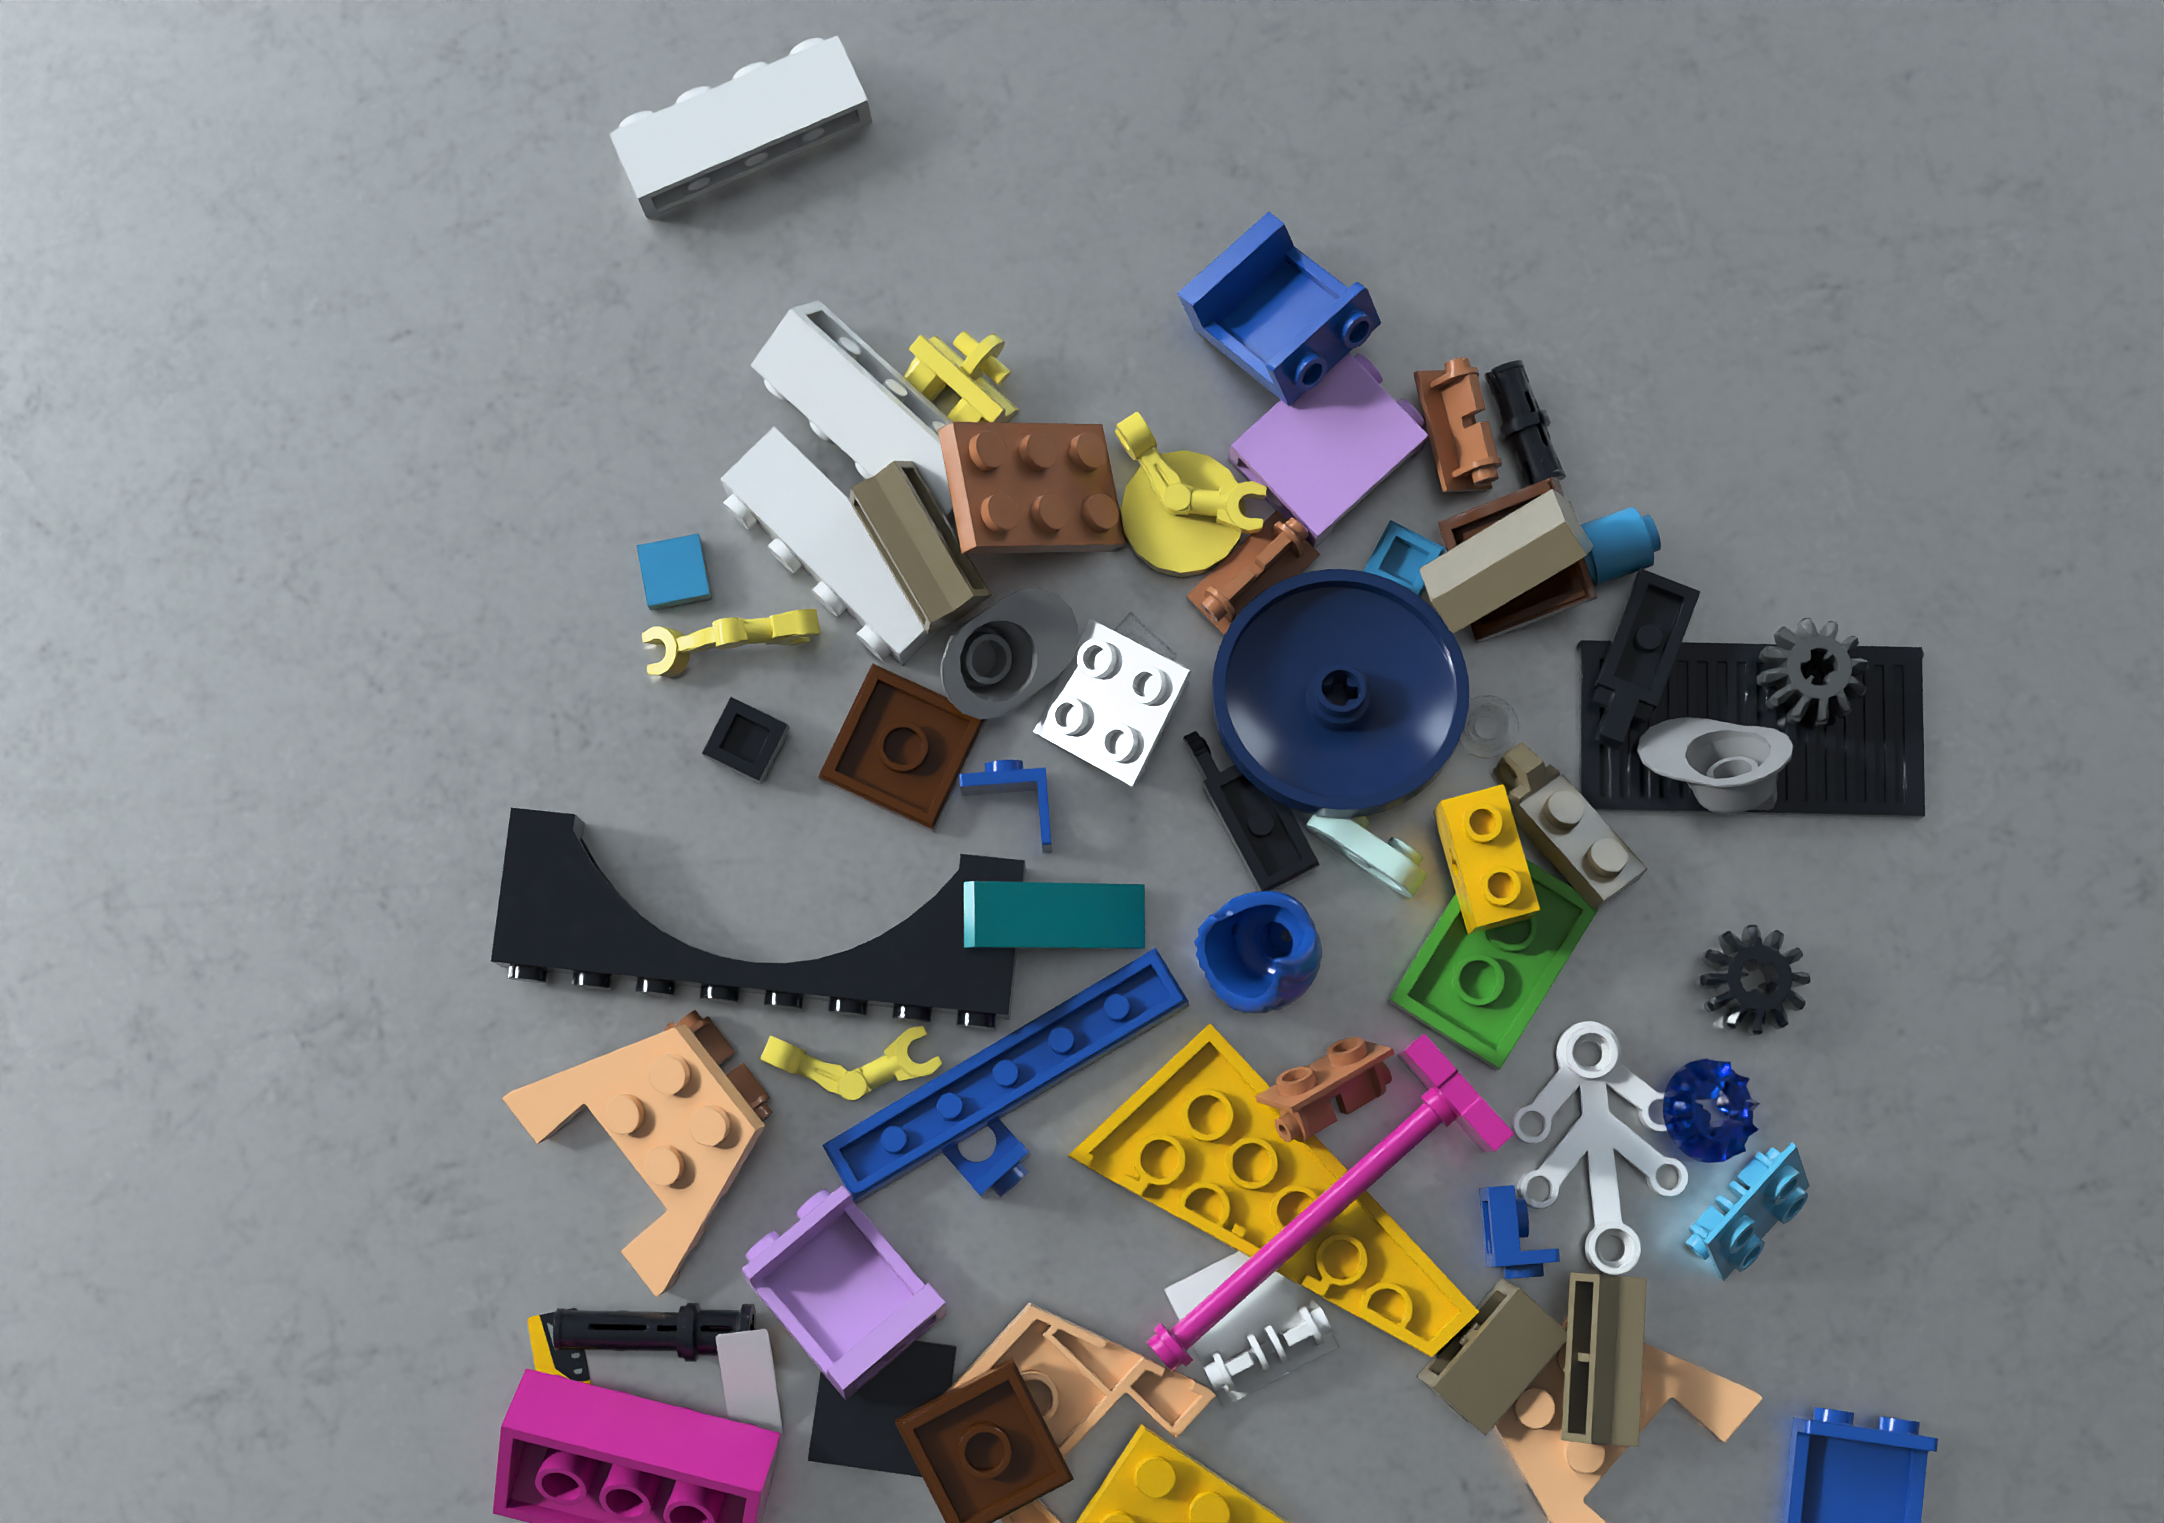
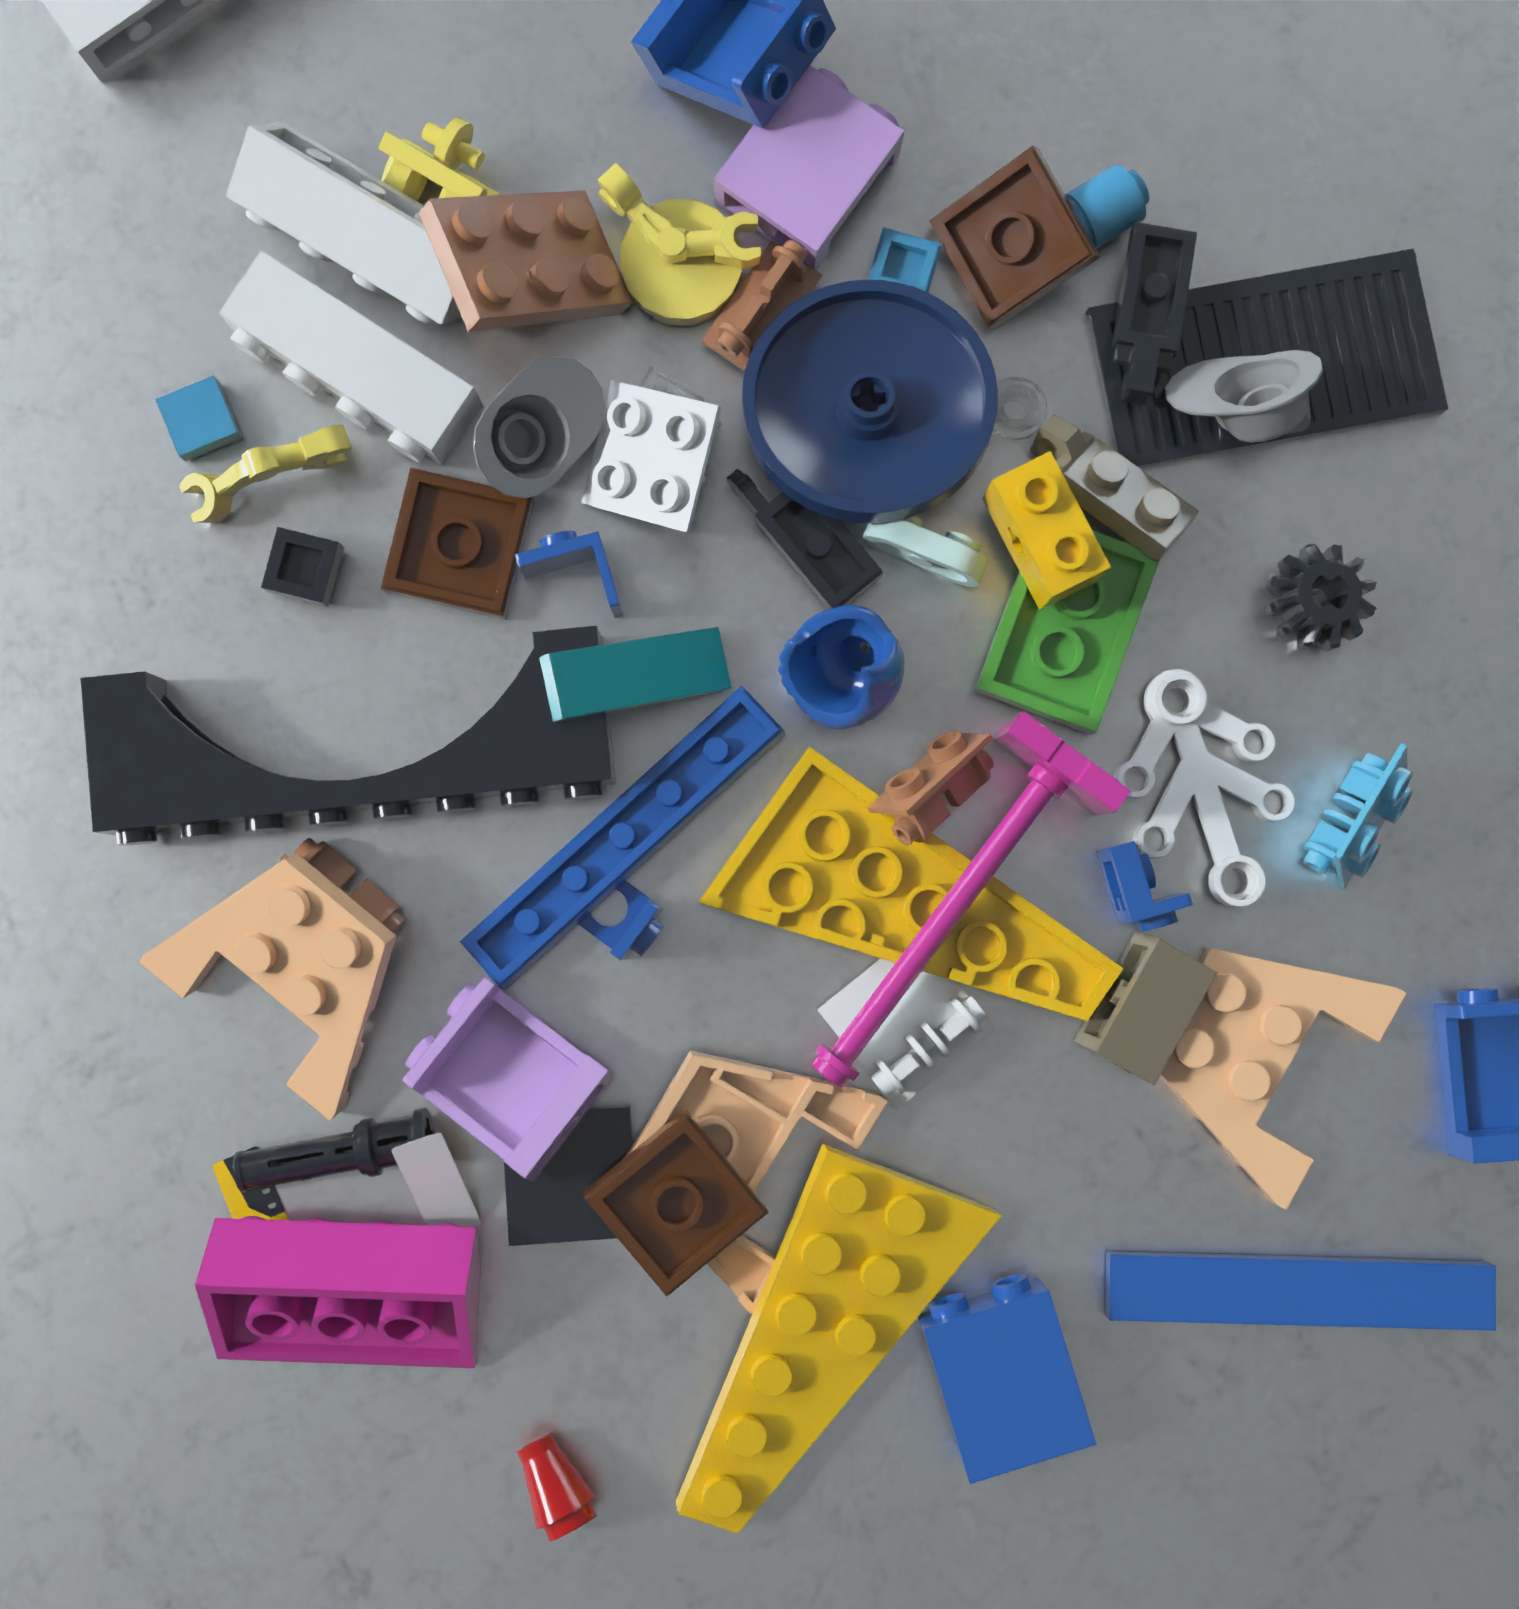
camera: 20 degrees left, 5 degrees up
light yellow piece [760,1026,942,1101] -> none
dark tan piece [849,461,992,635] -> none
nougat hinge [1413,357,1502,493] -> none
dark tan piece [1419,489,1594,634] -> none
black pin [1484,360,1566,487] -> none
dark tan piece [1561,1272,1647,1447] -> none
clear blue gear [1663,1058,1760,1163] -> none
dark grey gear [1757,618,1869,728] -> none

